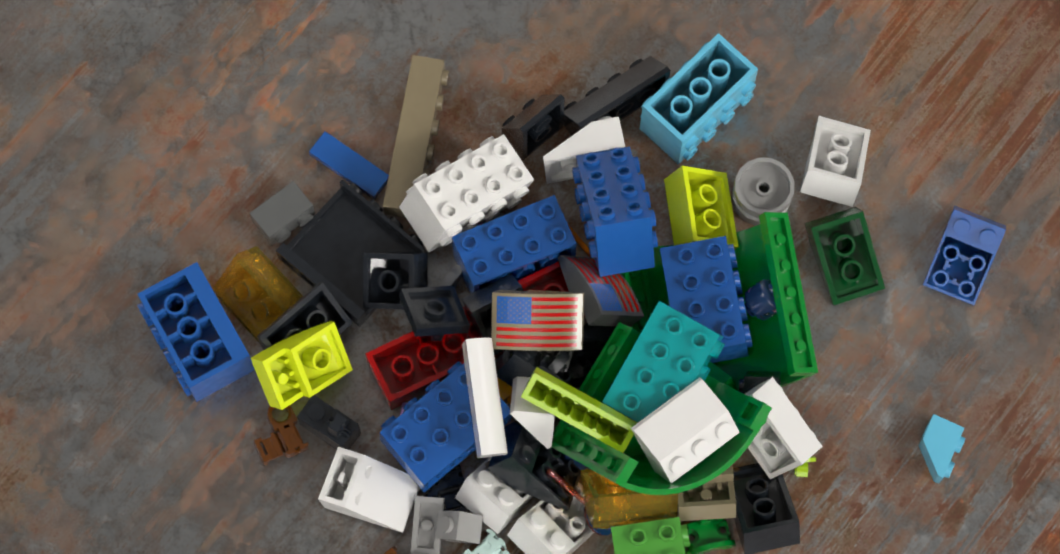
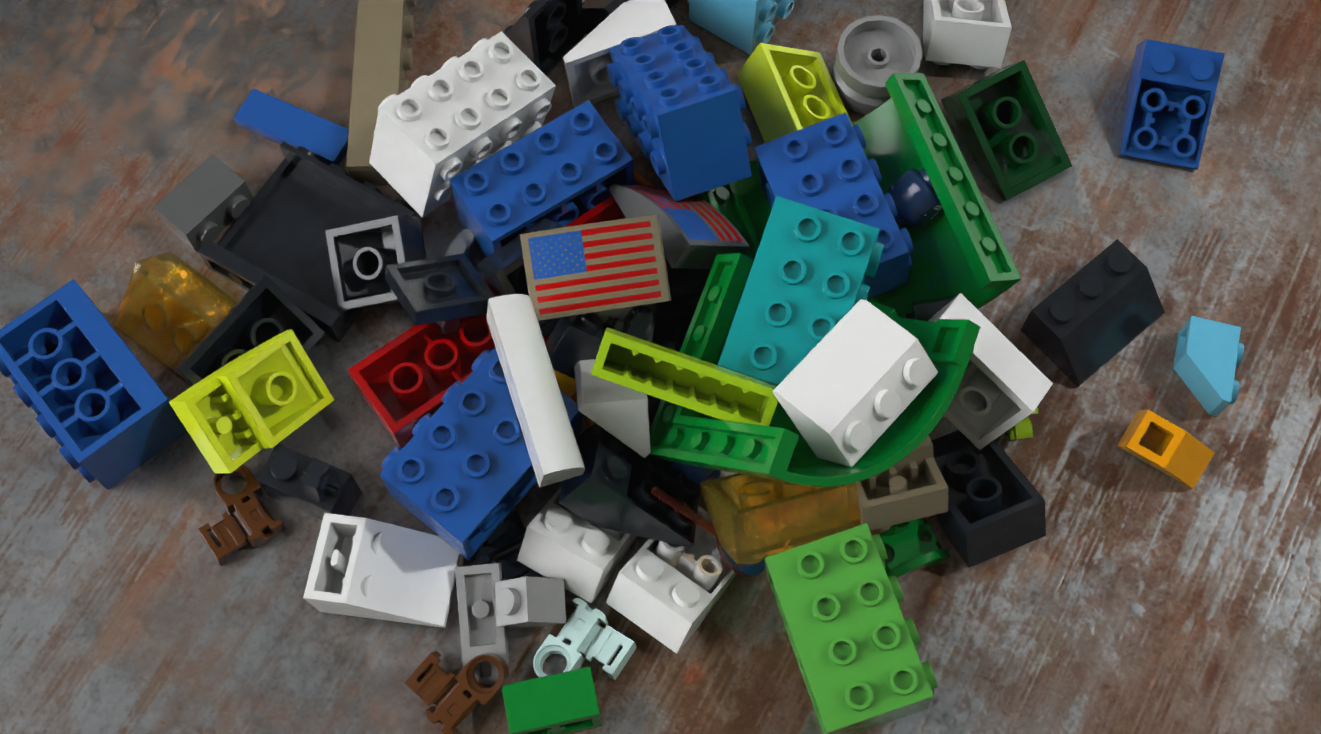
camera: 10 degrees left, 5 degrees down
none -> black slope [1021,239,1165,387]
none -> light orange slope [1117,410,1215,489]

